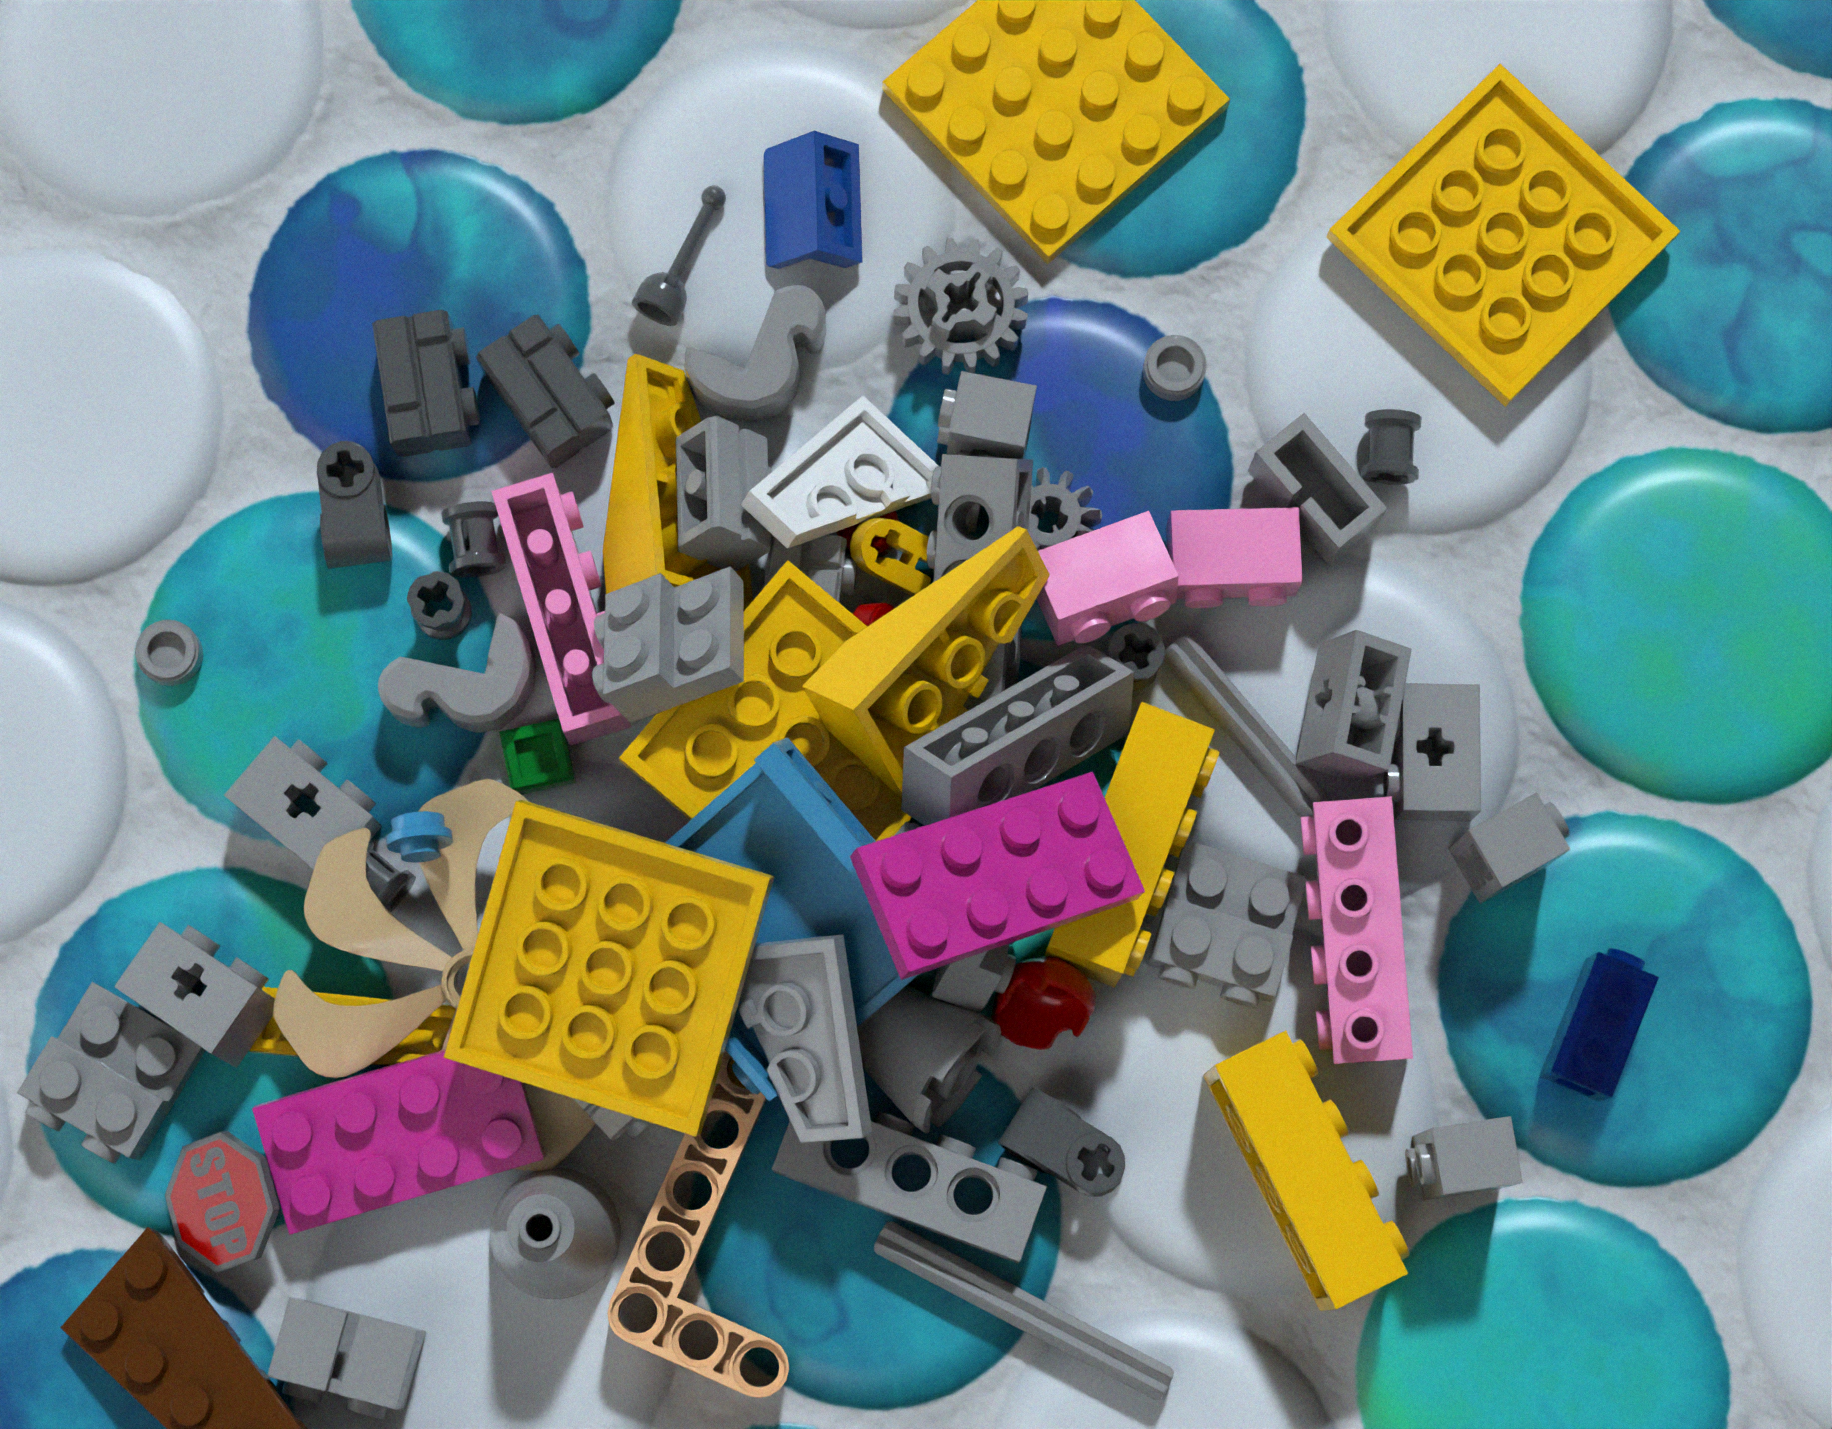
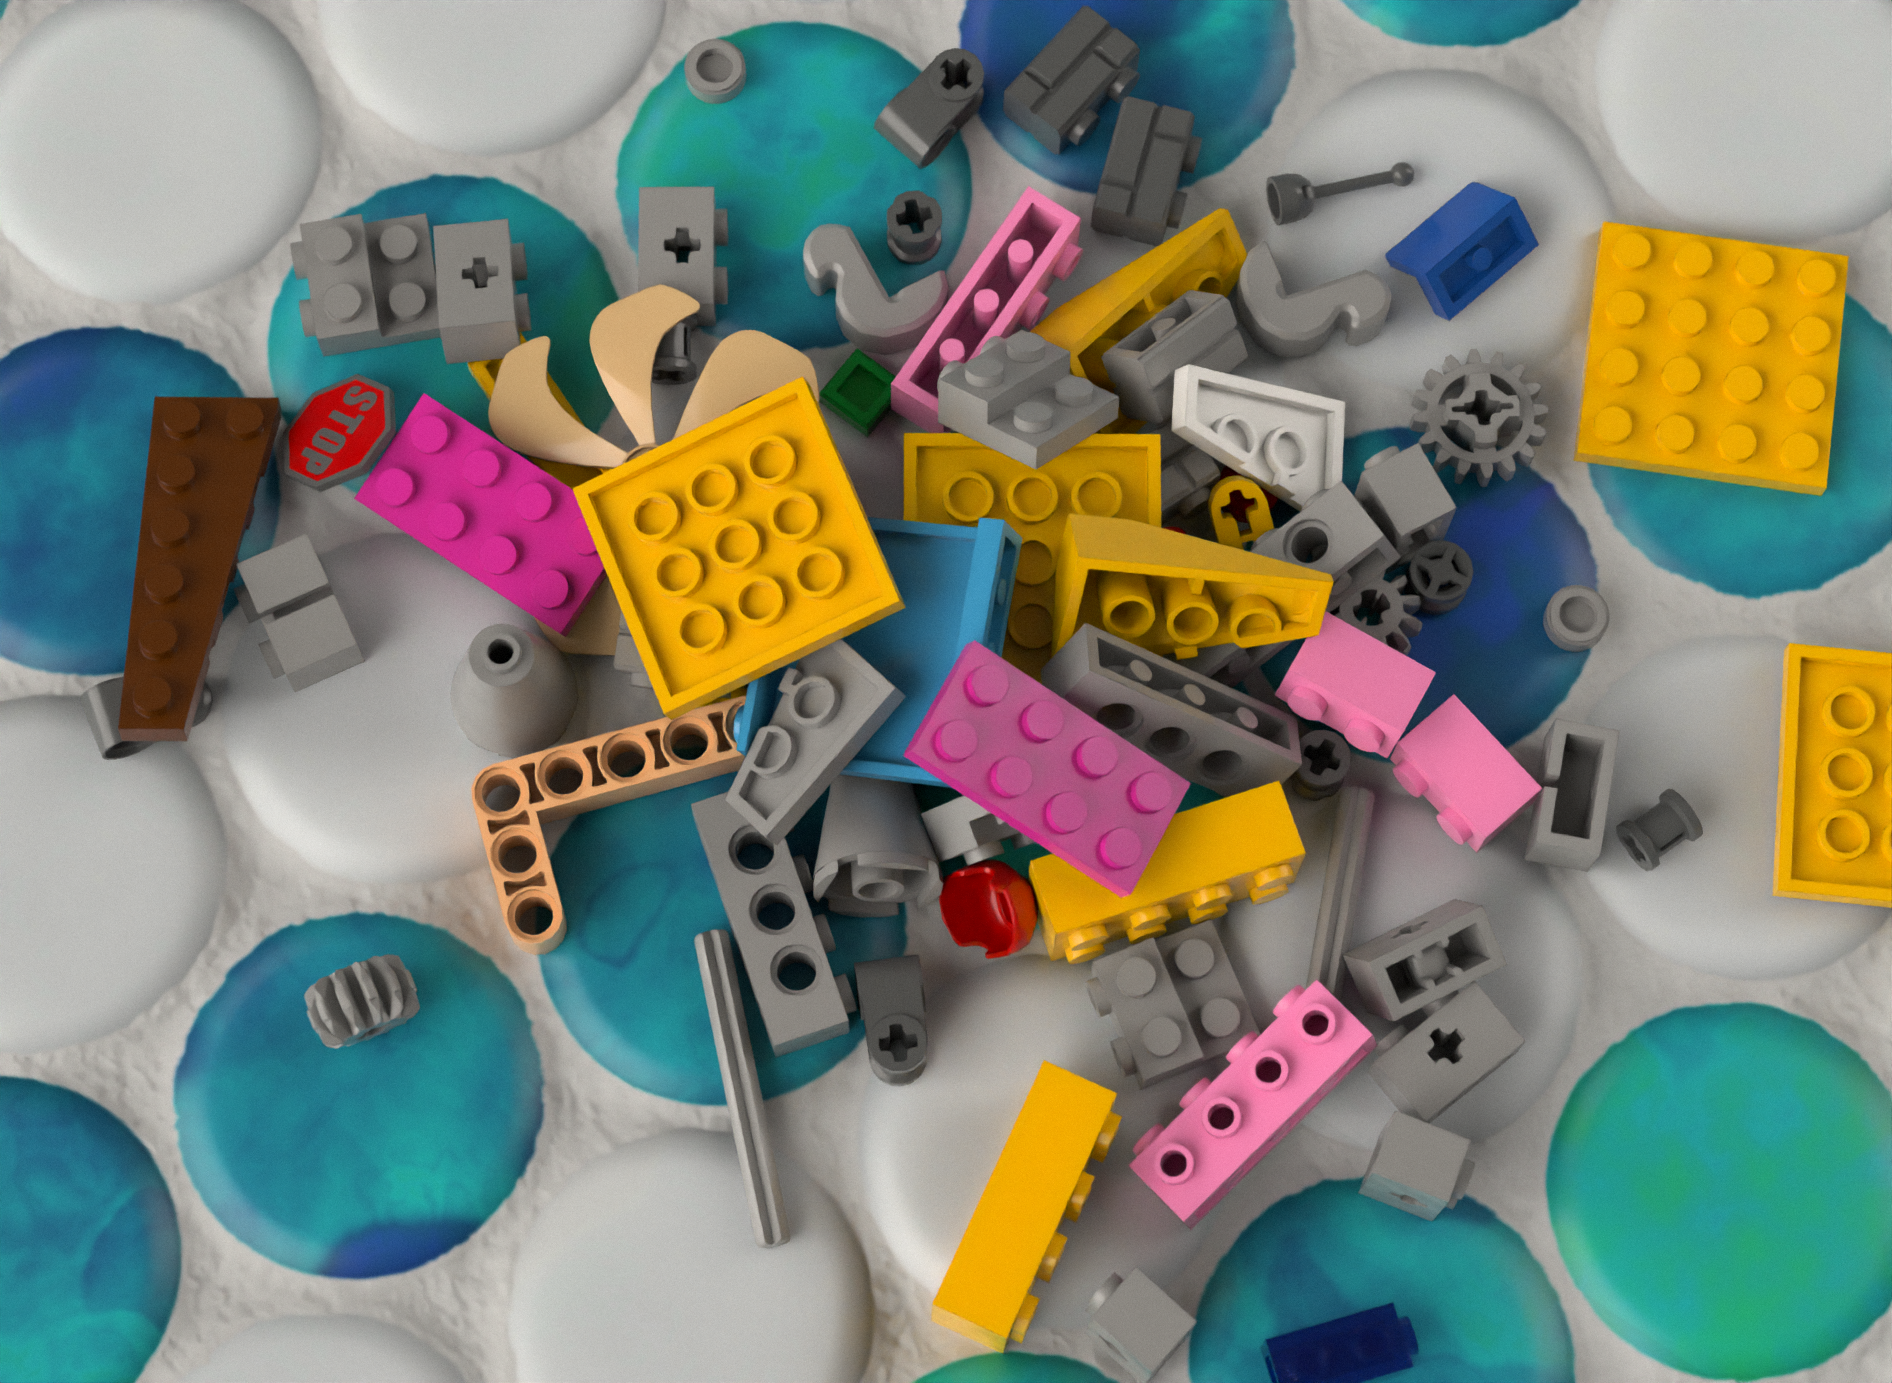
camera: 50 degrees right, 5 degrees down
dark azure plate [386,811,453,863] -> none
dark grey bush [441,501,507,578] -> none
none -> dark grey wheel [1405,540,1473,615]

